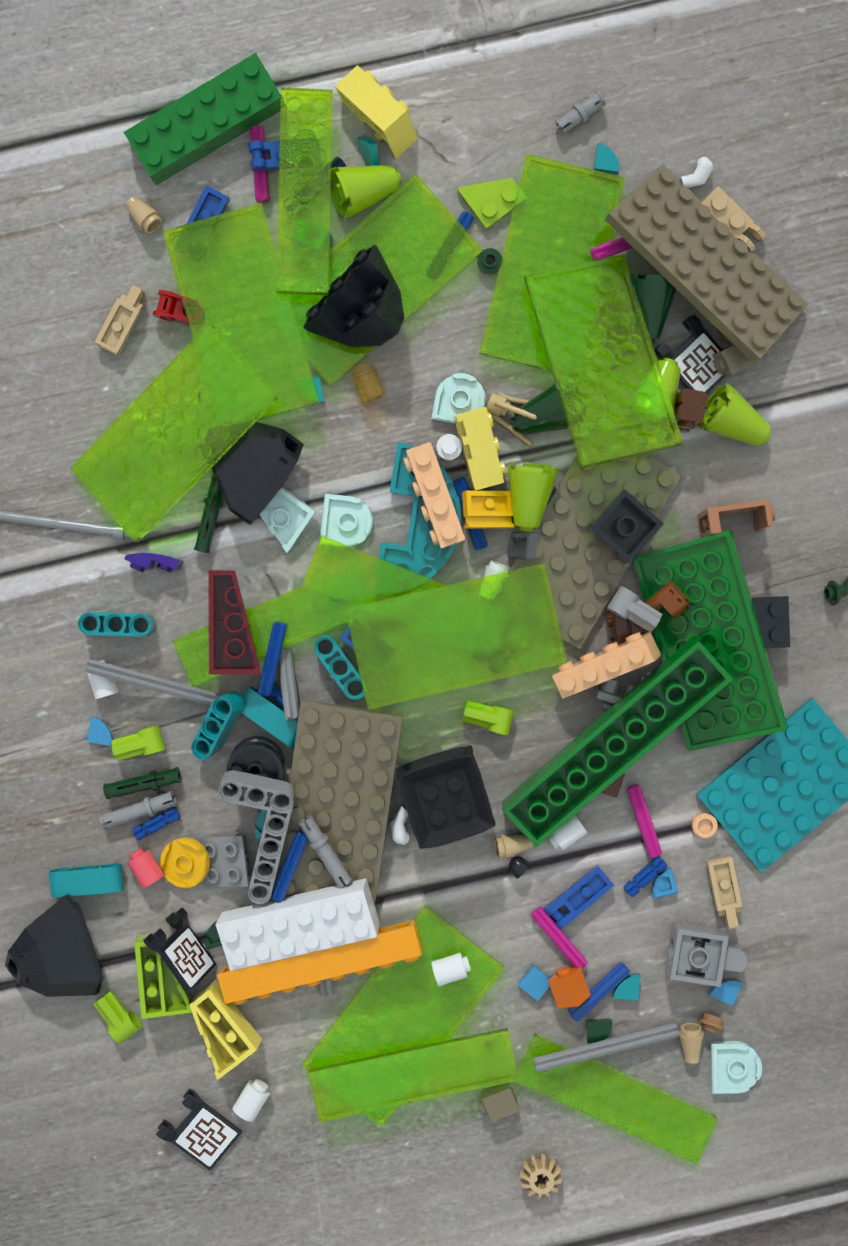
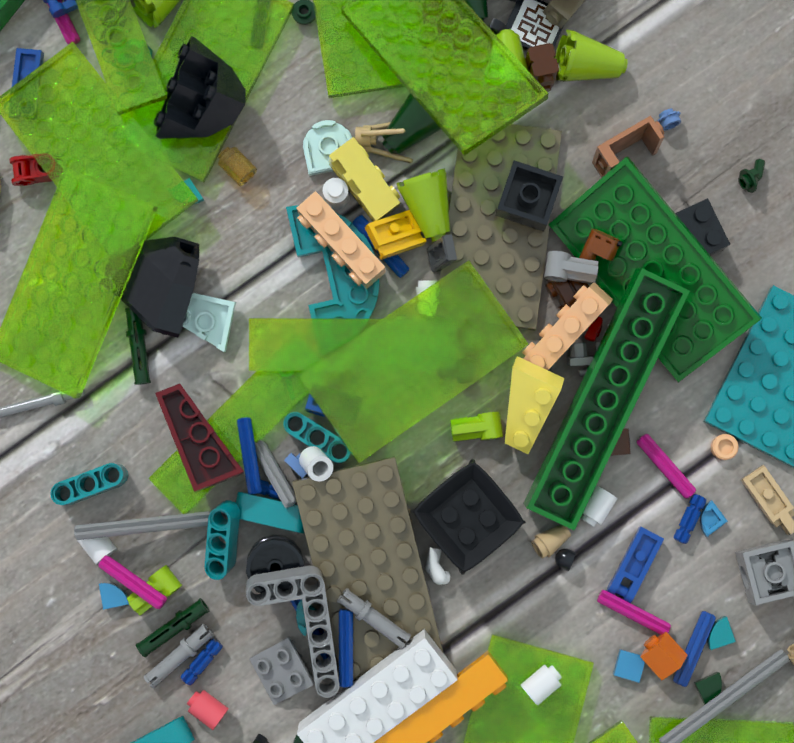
camera: 25 degrees left, 5 degrees down
dark purple slope [124,553,183,572] -> none
yellow tile [160,837,210,889] -> none
light aqua tile [320,494,373,547] -> none
none -> dark pink axle [98,555,167,609]
none -> medium blue plate [284,453,308,478]
none -> white brick [299,446,333,482]
none -> light yellow wedge [505,356,564,454]
none -> red tile [585,316,603,342]
none -> medium blue plate [658,108,681,131]

